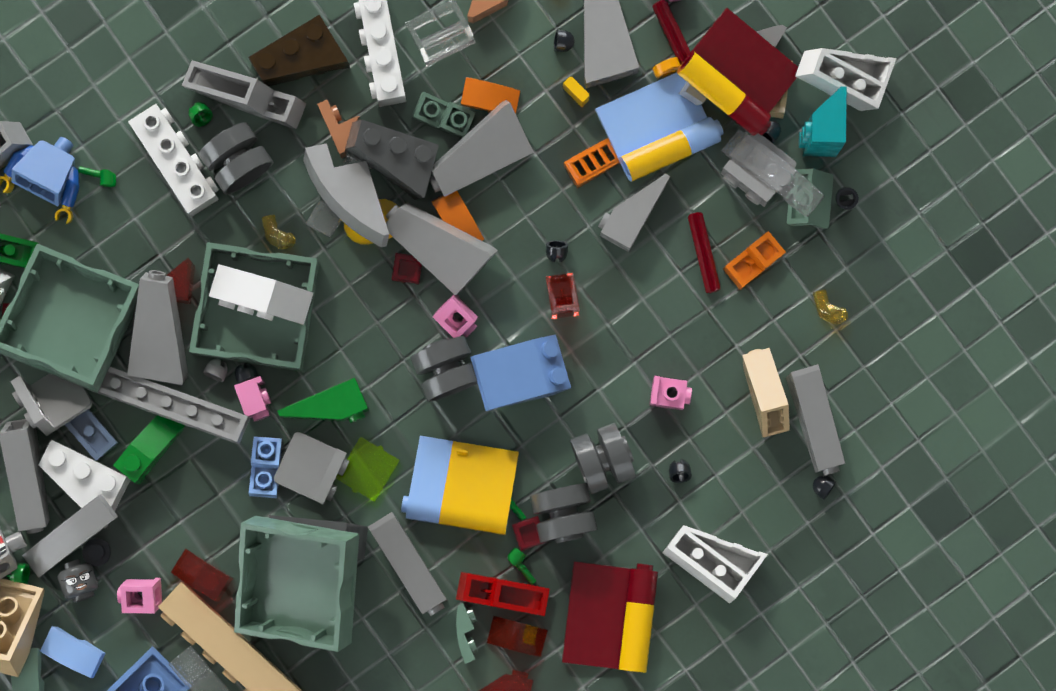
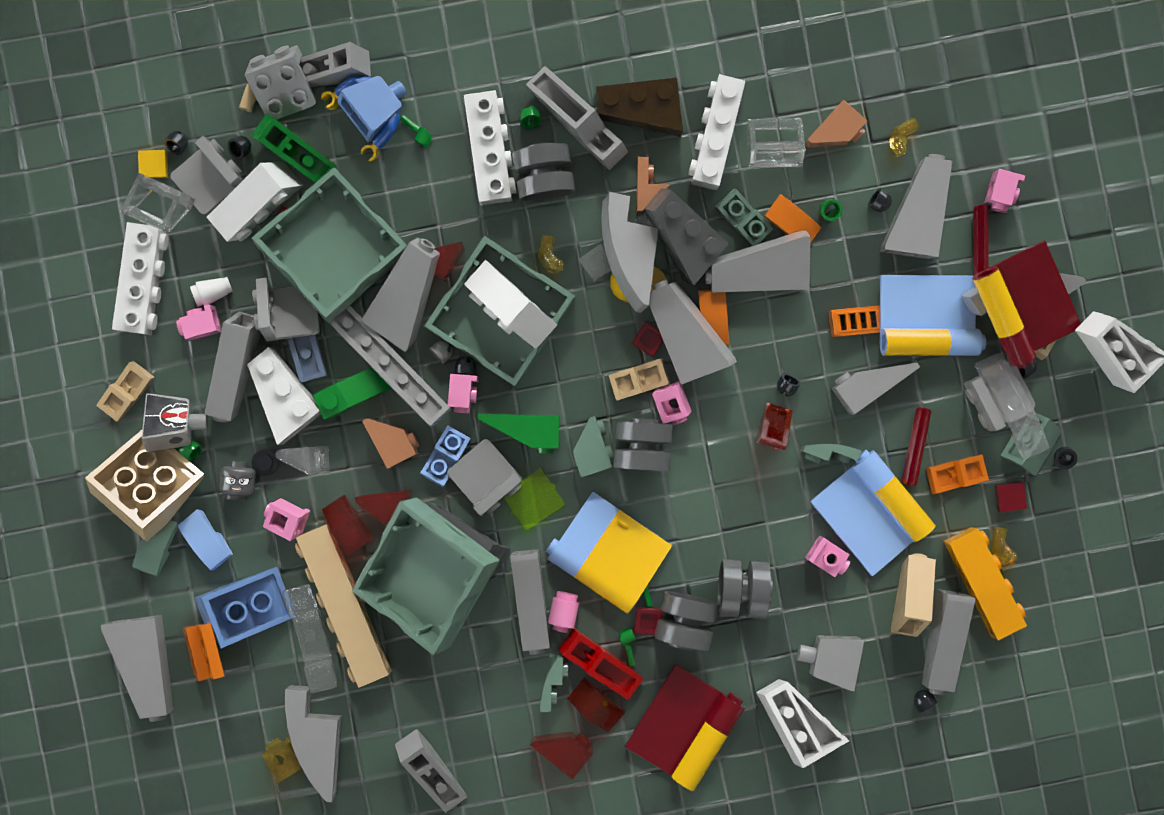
camera: 25 degrees right, 5 degrees up
light grey slope [22,494,118,577] -> none
medium blue slope [470,335,571,411] -> none
yellow tile [563,77,589,107] -> none
light orange tile [652,57,681,78] -> none
black hinge [669,459,692,483] -> none
teal slope [798,86,847,157] -> none
none -> clear tile [275,446,330,475]
none -> clear red slope [355,489,412,526]
none -> nougat slope [362,418,420,469]
none -> bright pink brick [548,591,579,632]
none -> sand green slope [573,416,614,478]
none -> tan slope [608,358,670,401]
none -> light grey torso [797,635,864,691]
none -> sand green slope [800,444,861,464]
none -> light blue door [810,449,936,576]
none -> green hinge [819,199,842,221]
none -> light orange brick [943,527,1027,640]
none -> dark red tile [995,482,1027,512]

